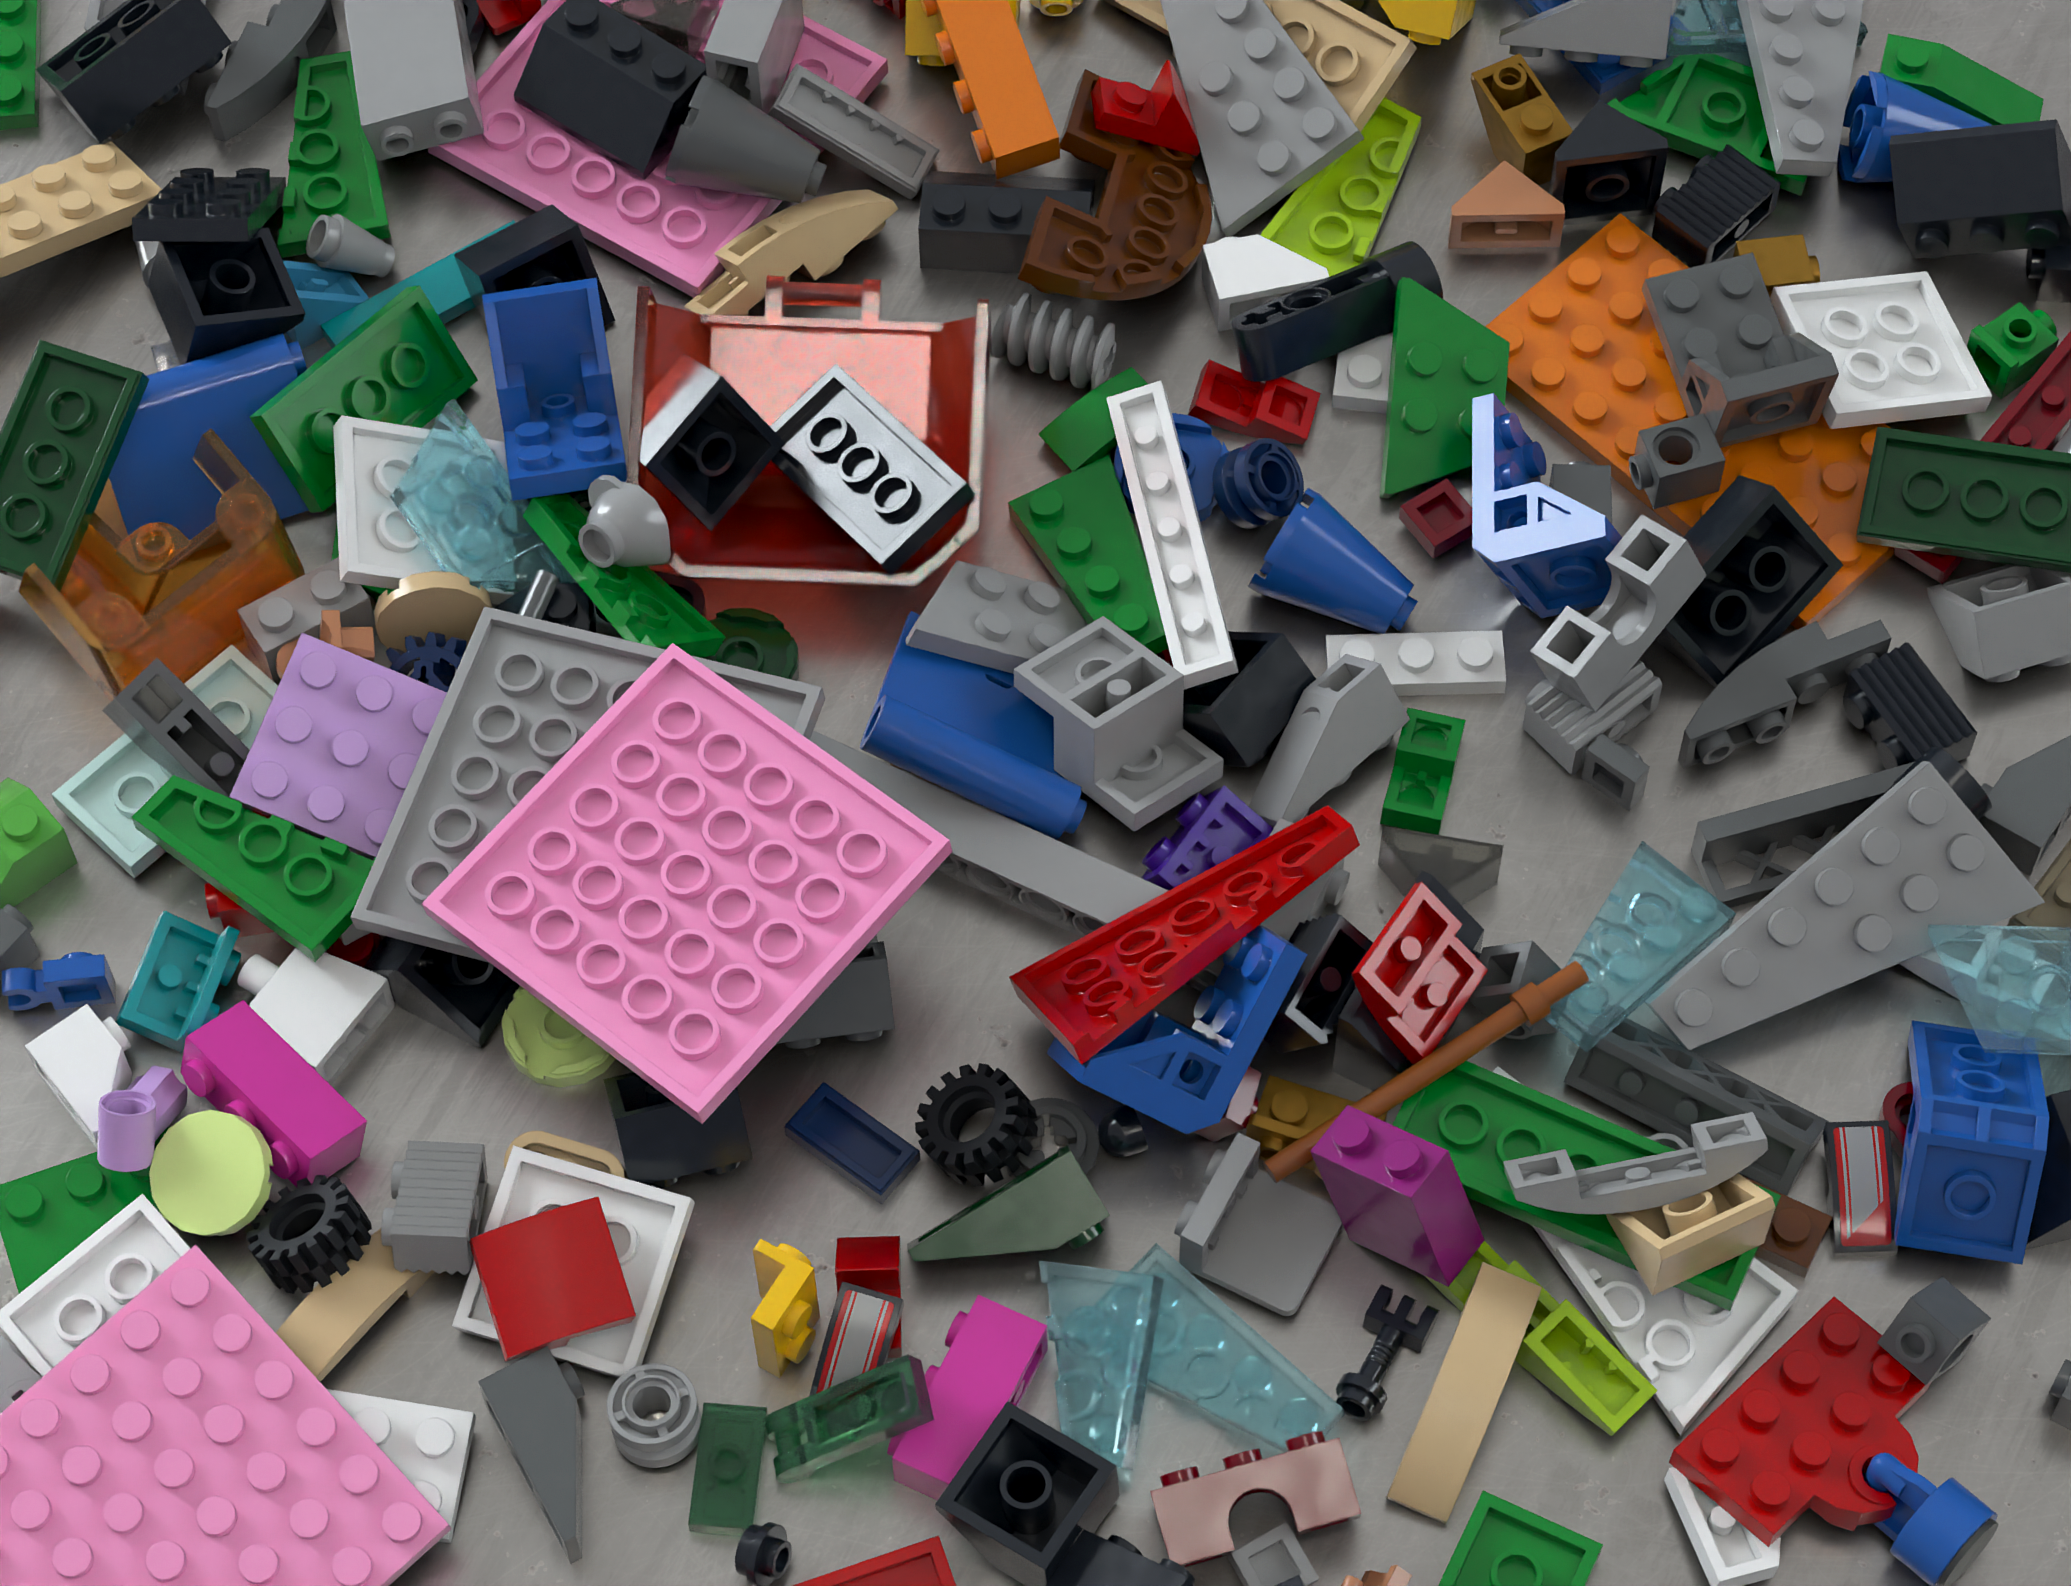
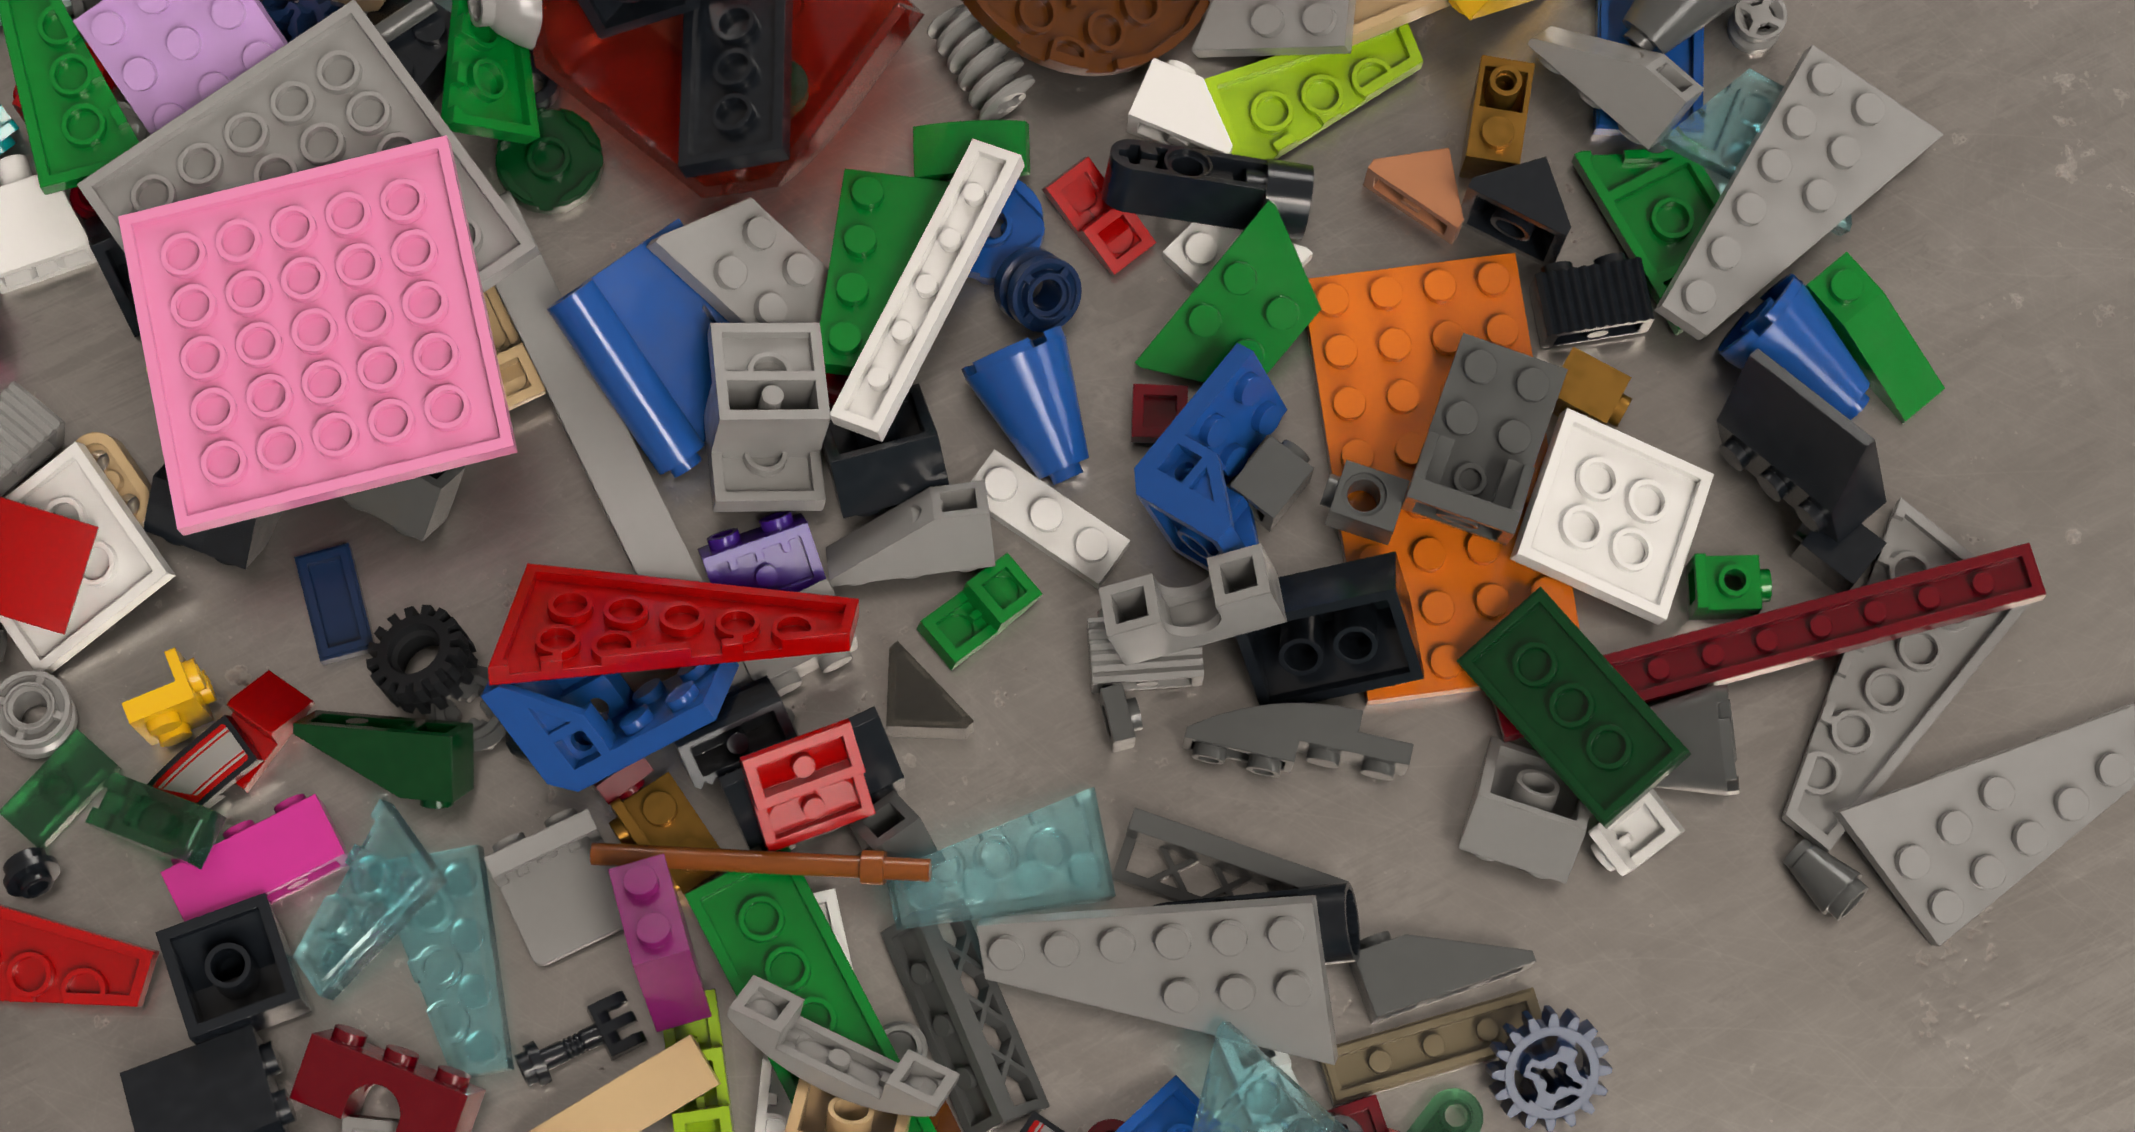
camera: 30 degrees right, 15 degrees up
black brick [1843,642,1978,769] -> none

